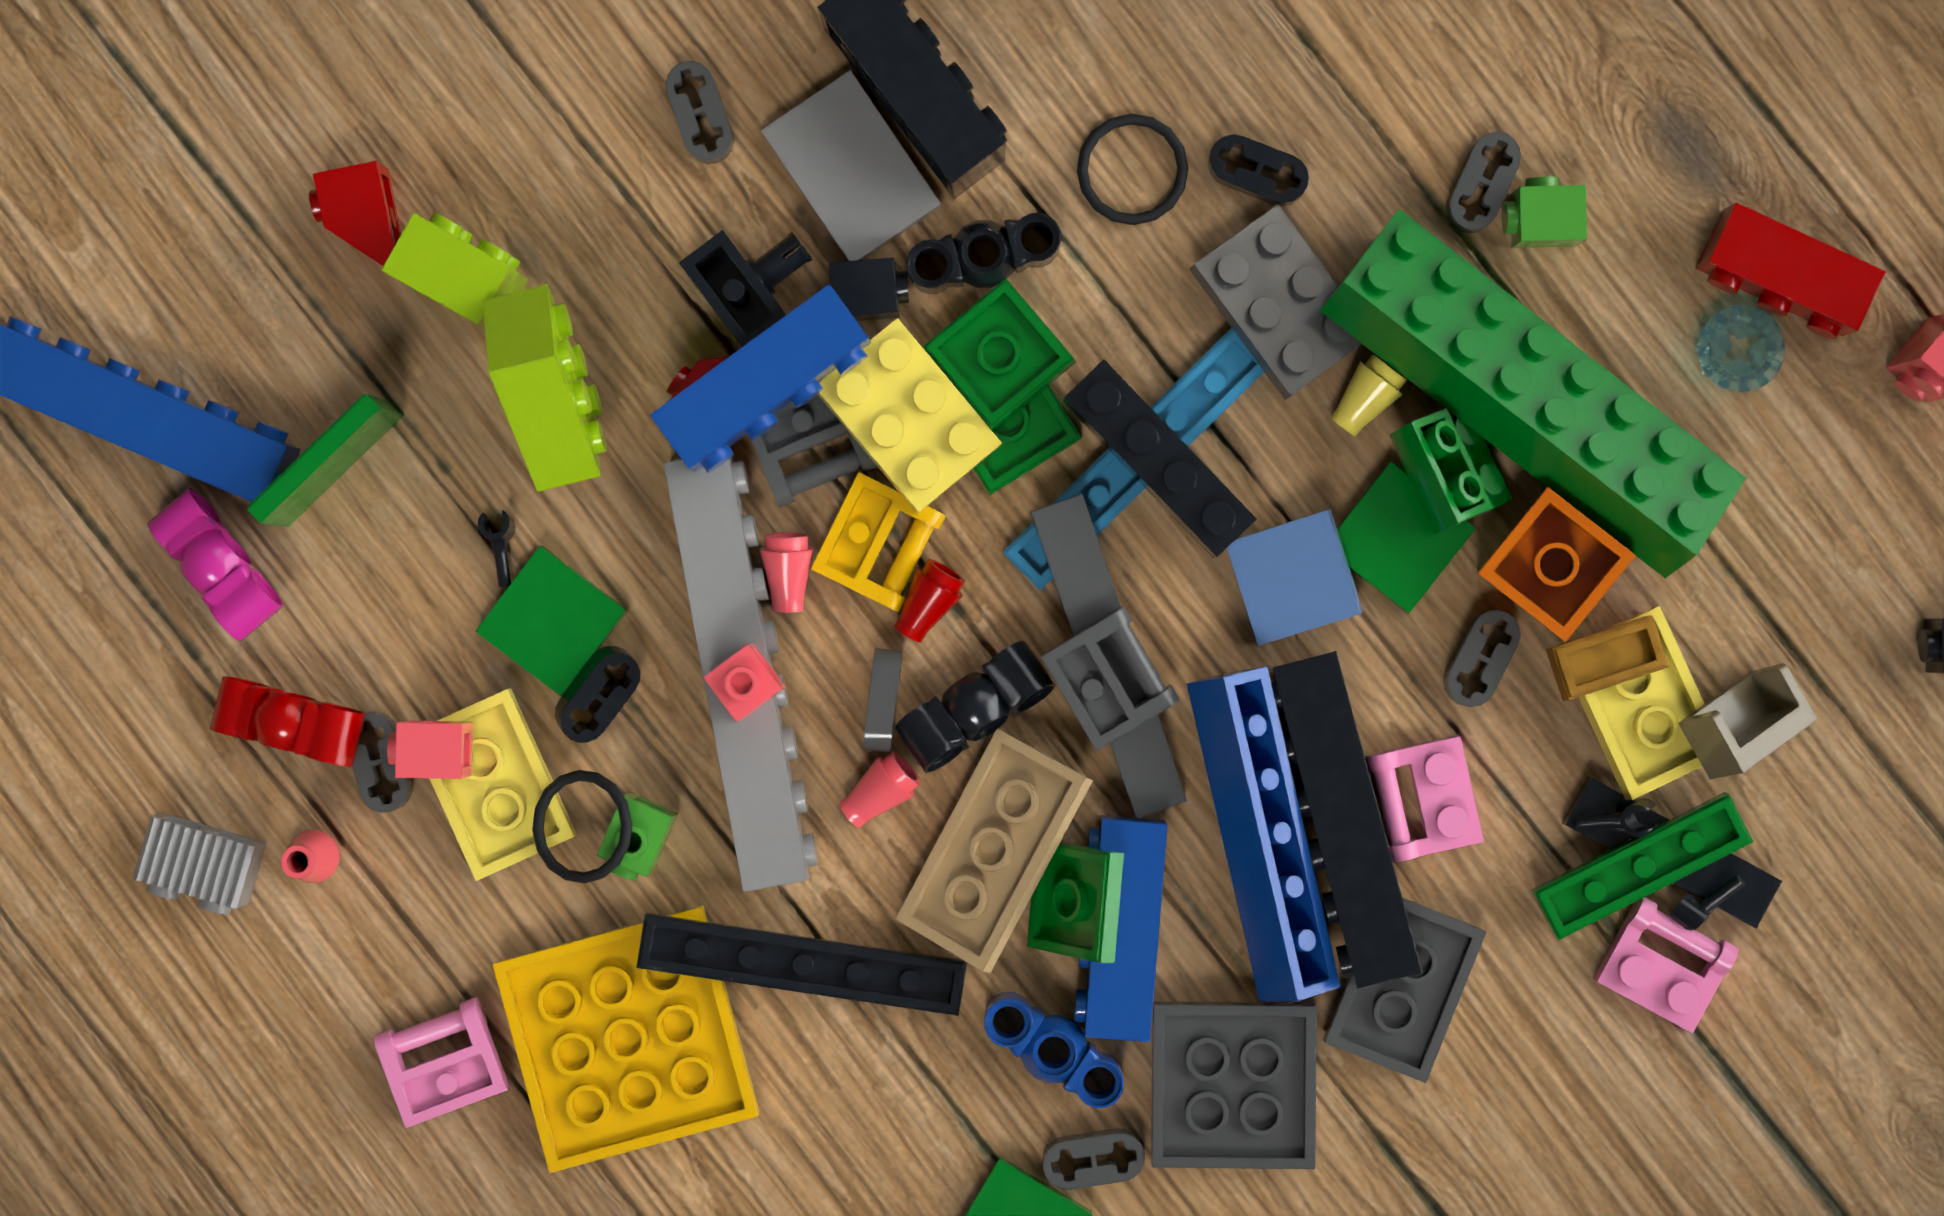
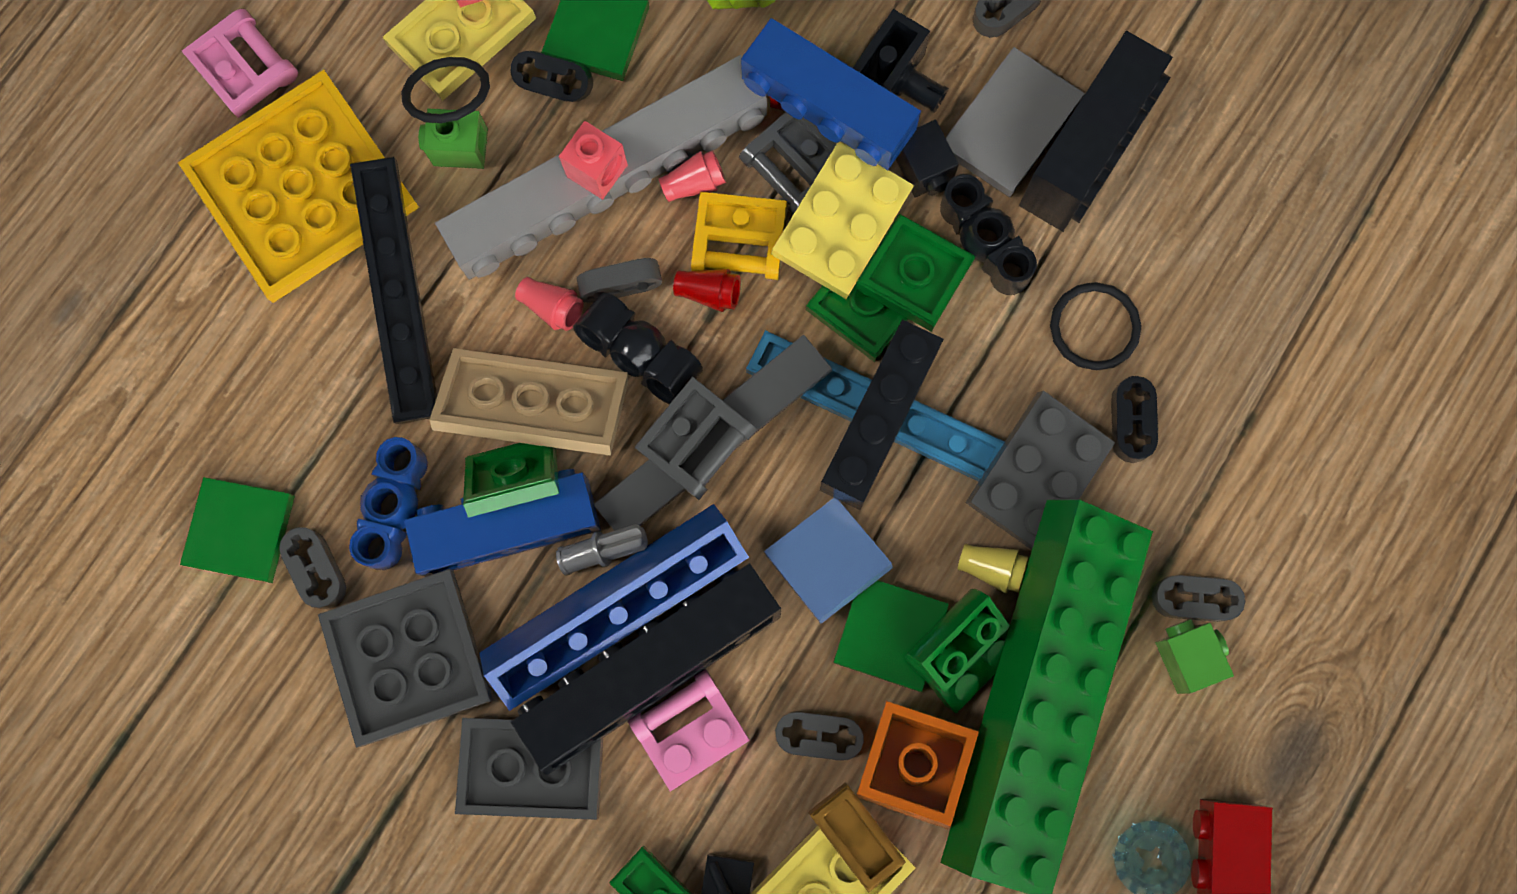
camera: 75 degrees right, 10 degrees down
none -> light grey axle [556,524,648,575]

